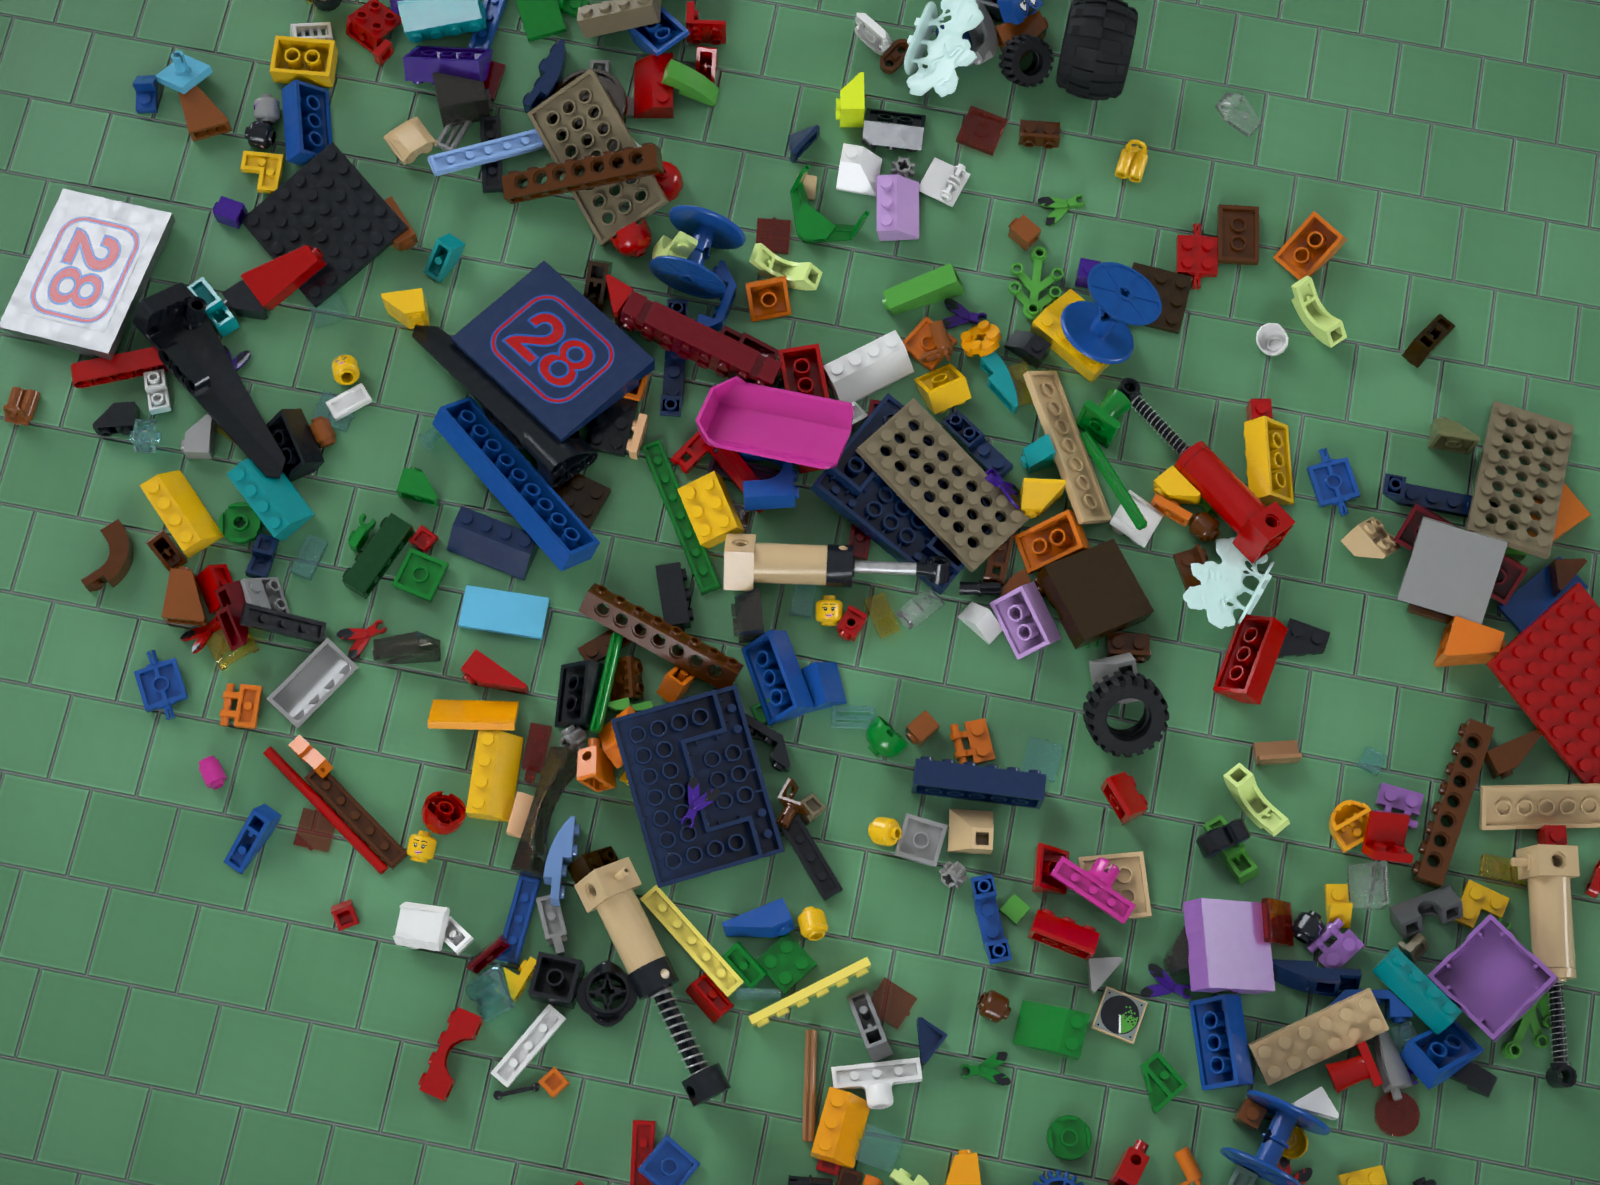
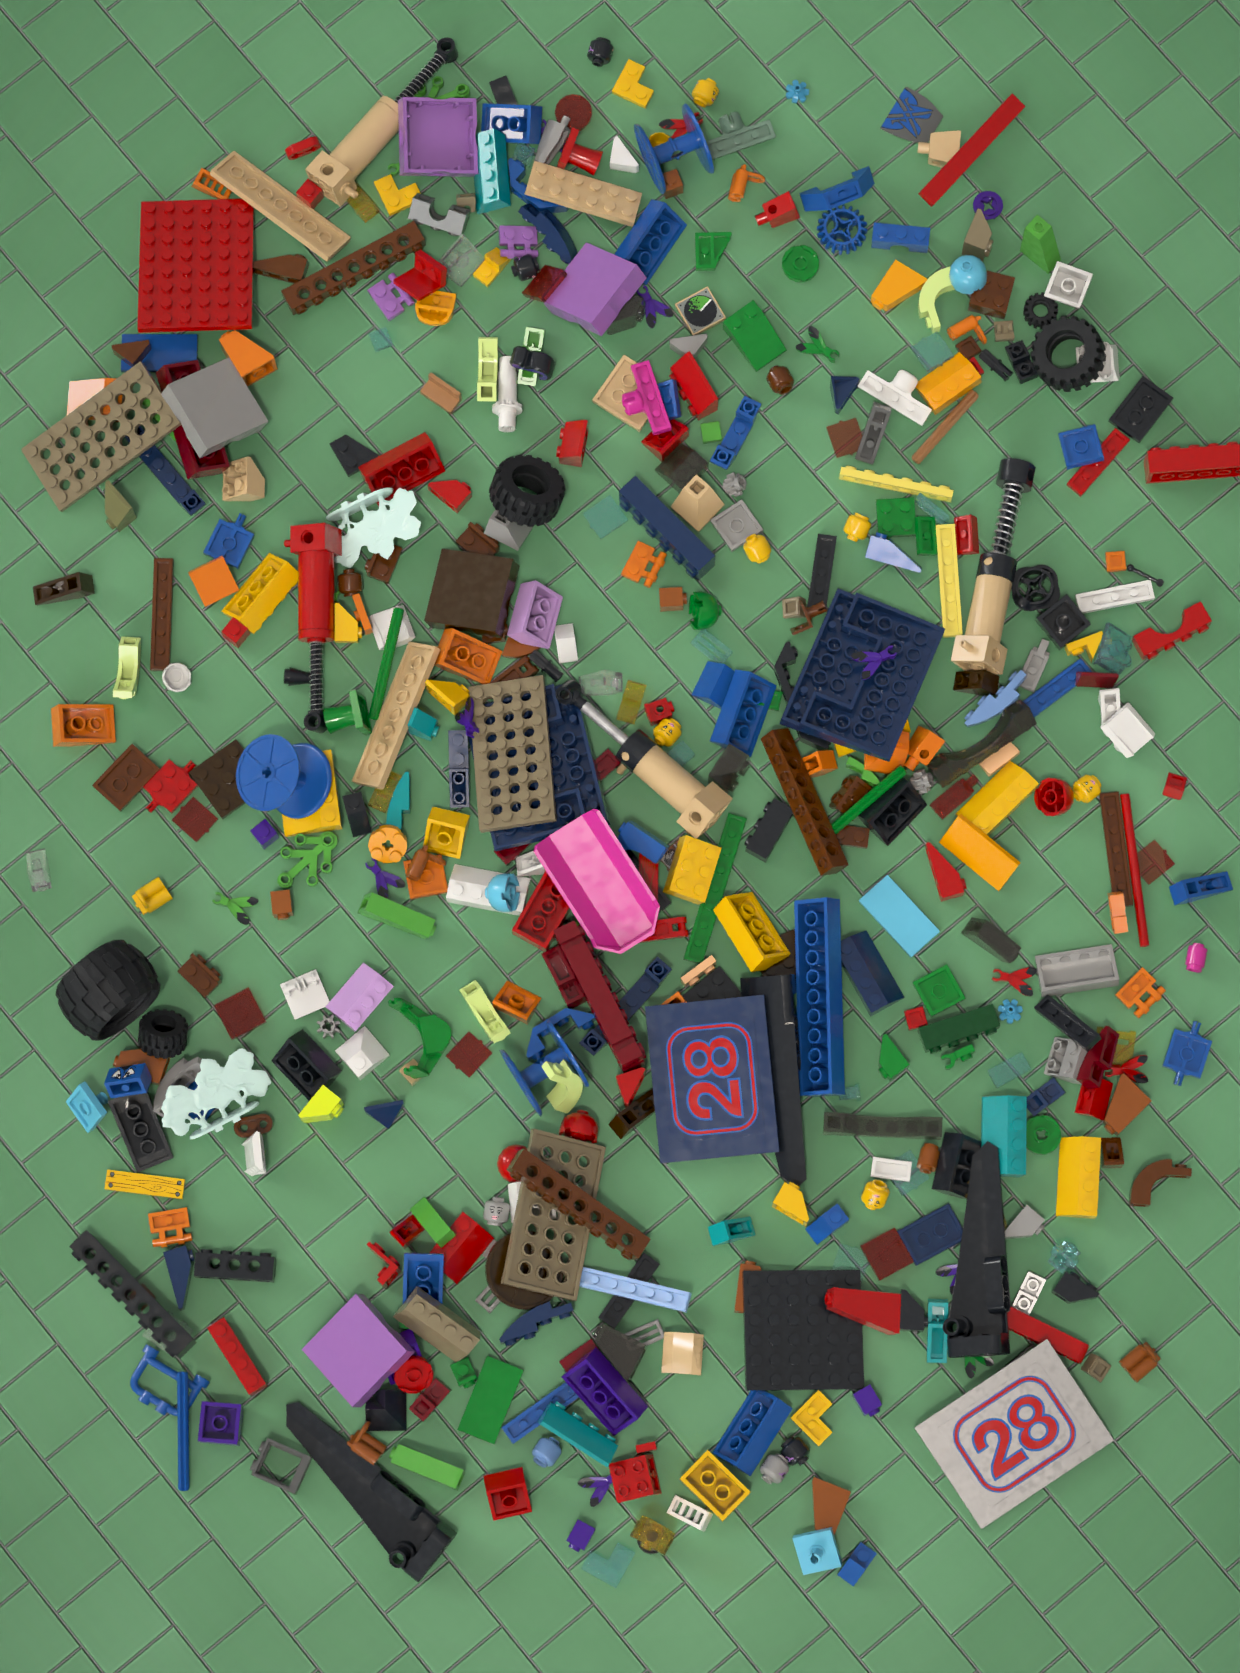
camera: 135 degrees left, 5 degrees up
none -> reddish brown tile [150,558,174,671]
none -> clear red piece [172,797,218,843]
none -> orange tile [188,556,239,607]
none -> black cone [284,667,311,686]
none -> red slope [427,480,472,514]
none -> light grey head [483,1197,510,1226]
none -> medium azure cylinder [485,874,520,912]
none -> white gear [492,356,522,432]
none -> clear smoke slope [655,443,708,494]
none -> blue plate [657,379,681,420]
none -> yellow slope [713,892,791,972]
none -> blue slope [805,1203,849,1245]
none -> clear smoke arch [823,1112,943,1140]
none -> clear red tile [860,1227,914,1281]
none -> dark blue tile [897,1203,963,1266]
none -> dark azure plant [998,999,1023,1024]
none -> dark tan slope [1081,1353,1111,1383]

